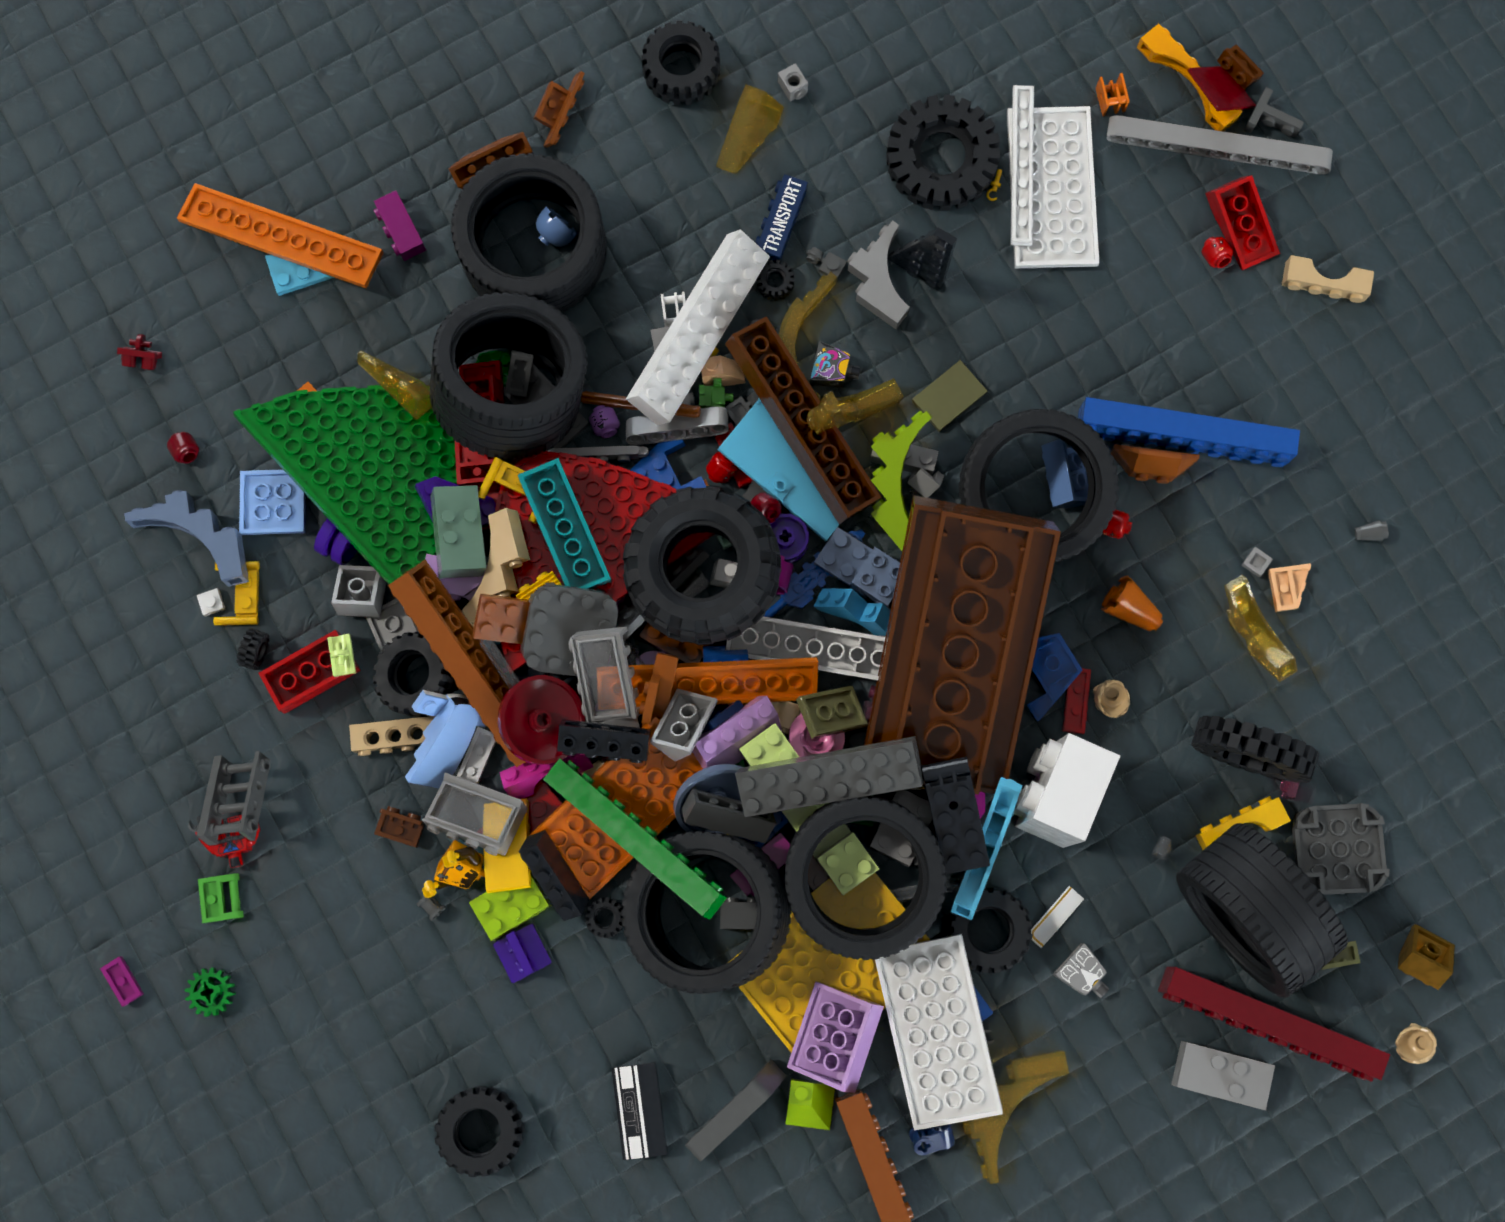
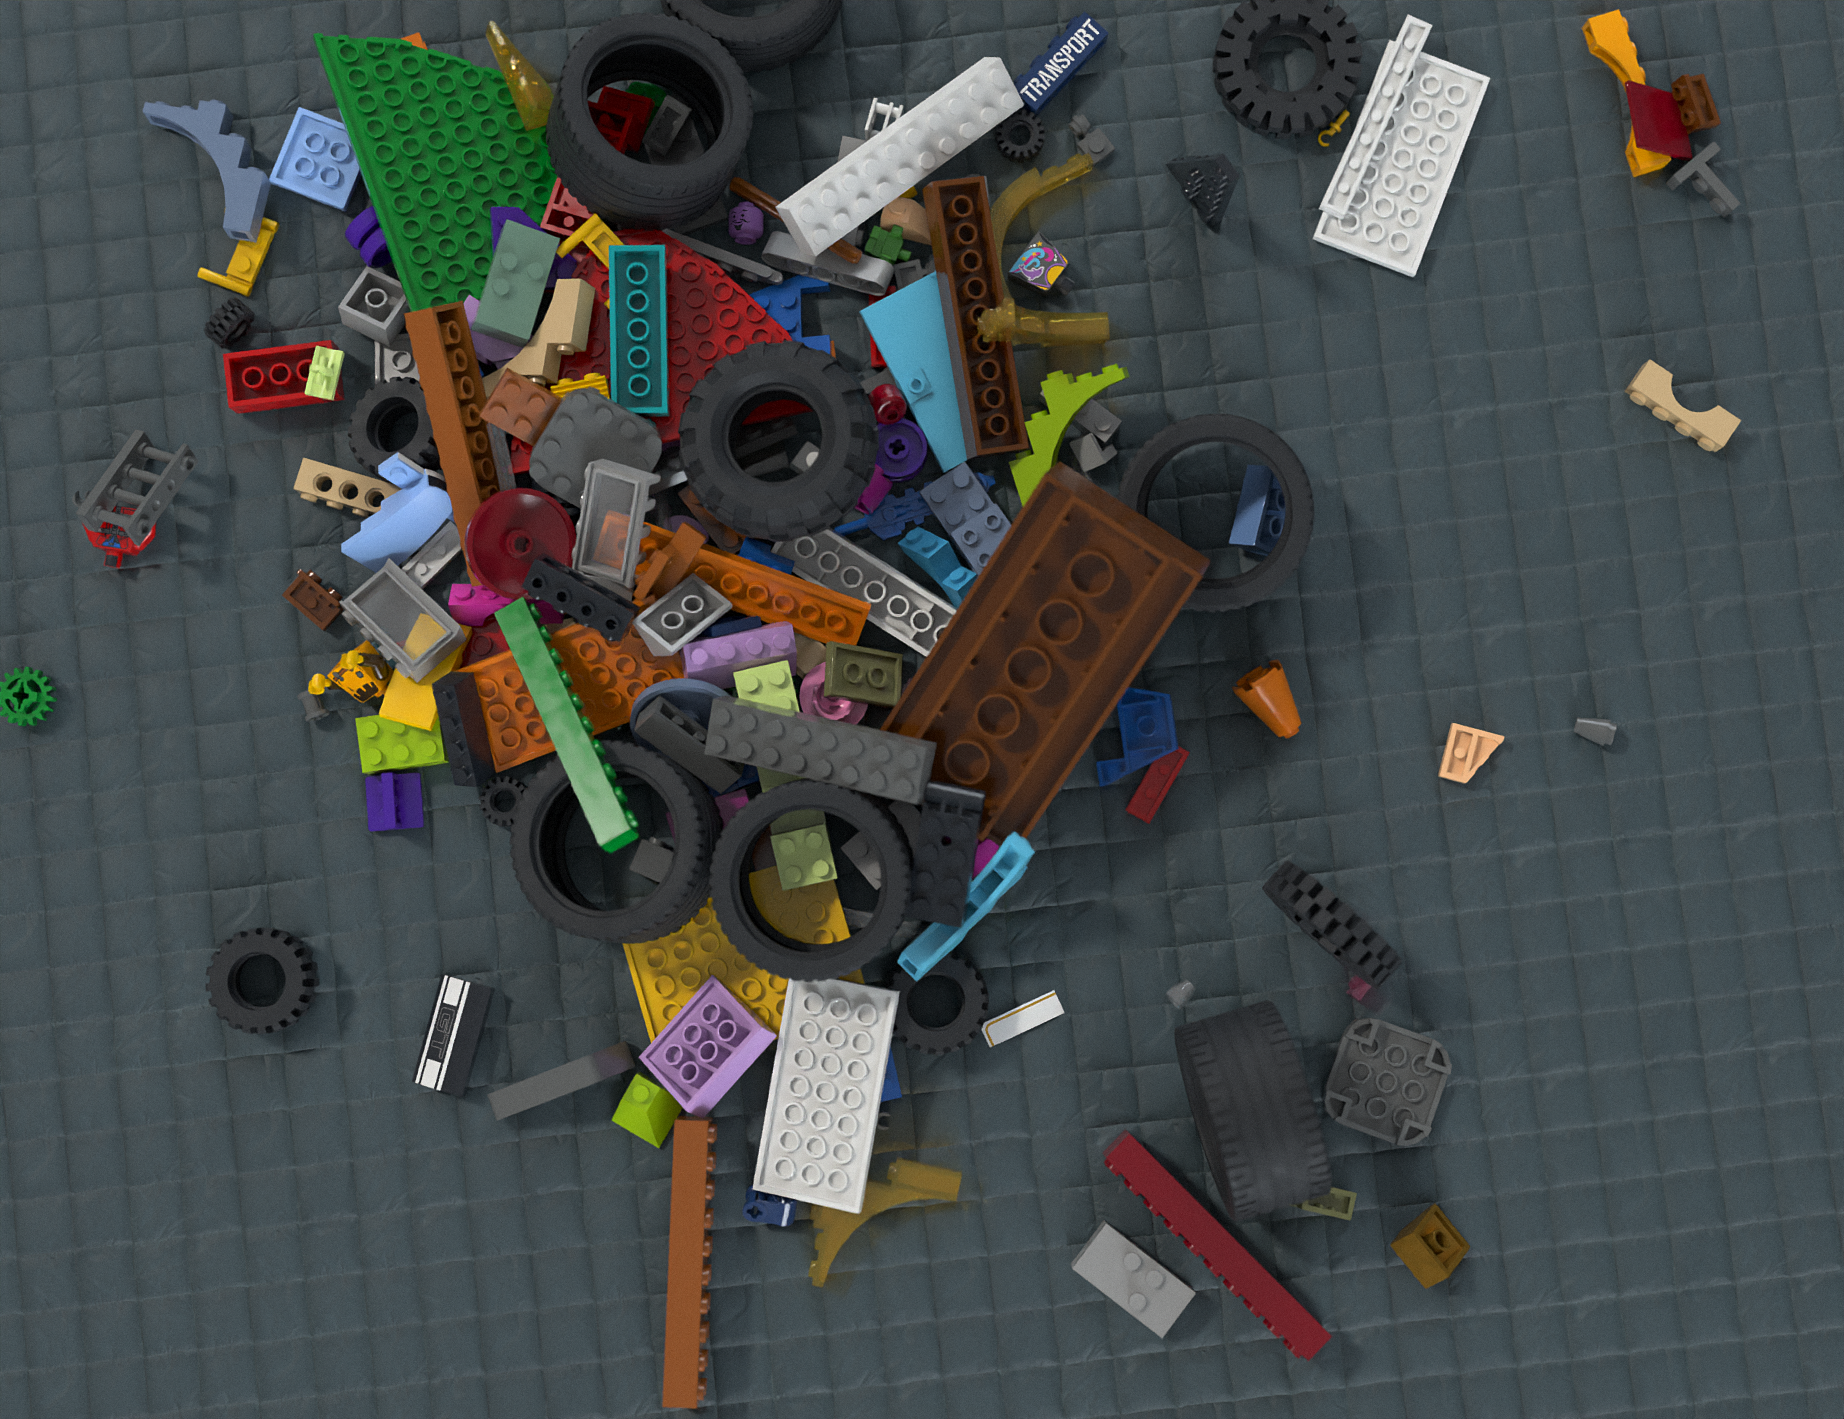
camera: 25 degrees right, 5 degrees up
dark red head [167,432,199,464] -> none
white plate [197,588,225,616] -> none
bright green plate [198,873,244,923] -> none
red head [706,452,738,483] -> none
light grey arch [847,220,910,329] -> none
olive tile [912,360,988,432] -> none
white brick [1013,733,1120,848] -> none
light grey torso [1053,943,1109,998] -> none
blue brick [1078,397,1300,467] -> none
tan hair [1093,680,1130,718] -> none
orange piece [1095,73,1130,116] -> none
red head [1102,509,1133,539] -> none
light grey beam [1106,115,1333,174] -> none
dark orange wedge [1110,444,1200,484] -> none
yellow arch [1195,796,1291,850] -> none
red head [1201,237,1233,268] -> none
red slope [1205,175,1280,270] -> none
clear yellow arch [1224,574,1298,682] -> none
light grey plate [1241,547,1273,577] -> none
tan hair [1395,1023,1437,1064] -> none

